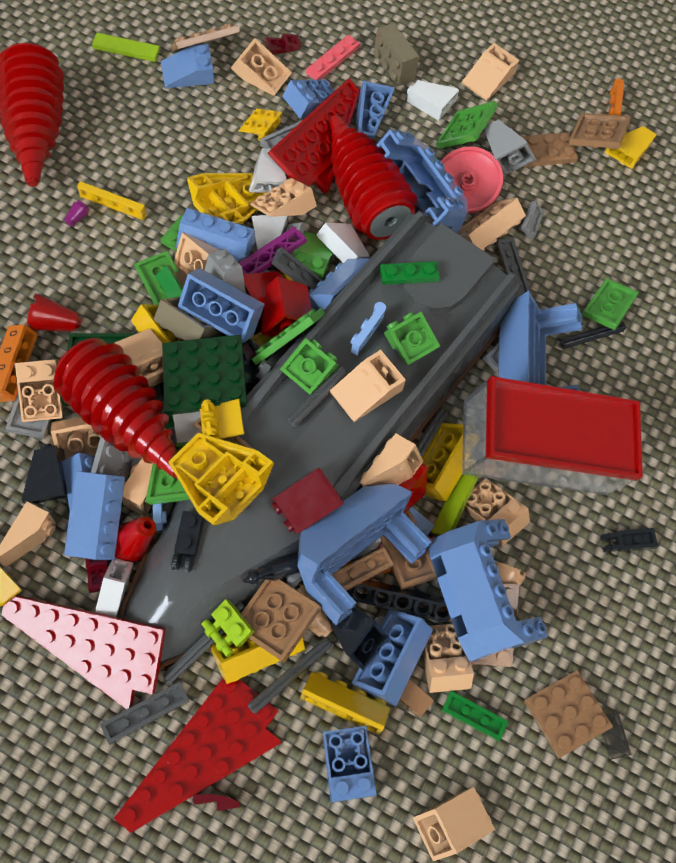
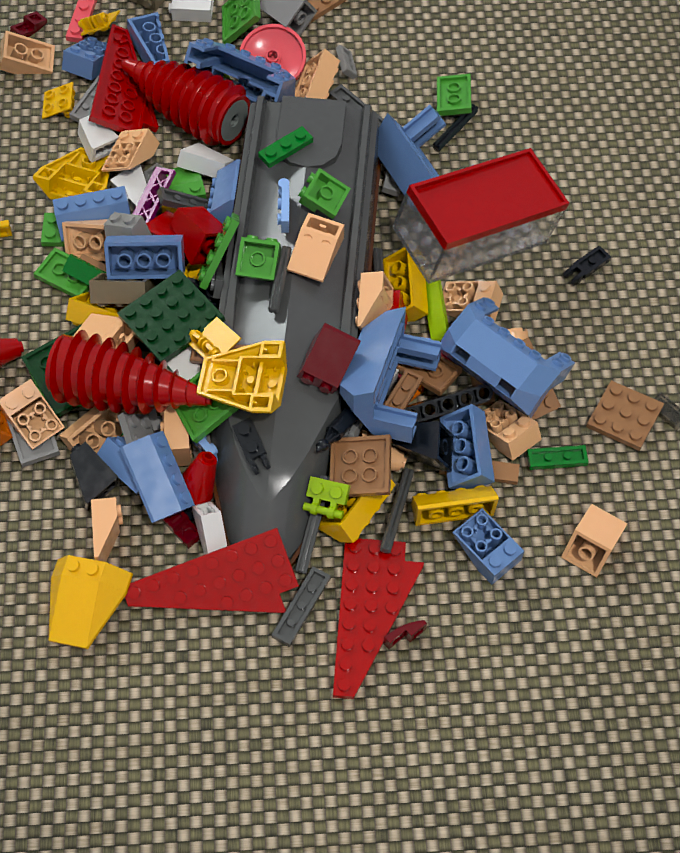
camera: 25 degrees left, 5 degrees down
none -> yellow hinge [78,10,120,36]

